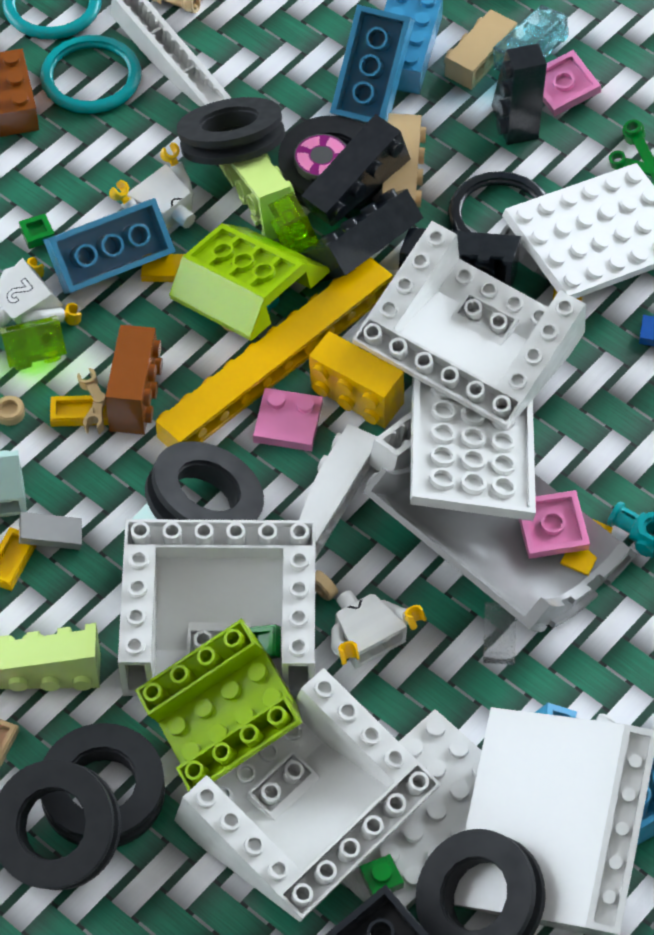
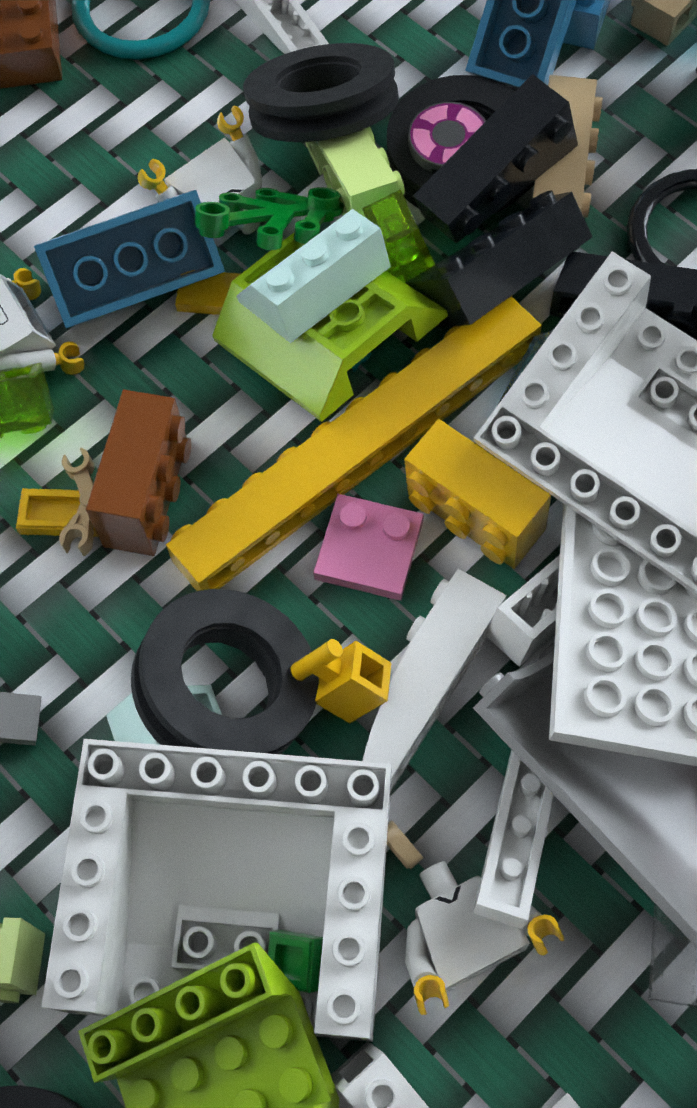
camera: 10 degrees right, 10 degrees up
green plate [19,213,55,249] -> none
none -> green plant [195,187,344,250]
none -> light aqua slope [237,209,391,343]
none -> yellow brick [291,639,392,724]
none -> white plate [473,749,554,929]

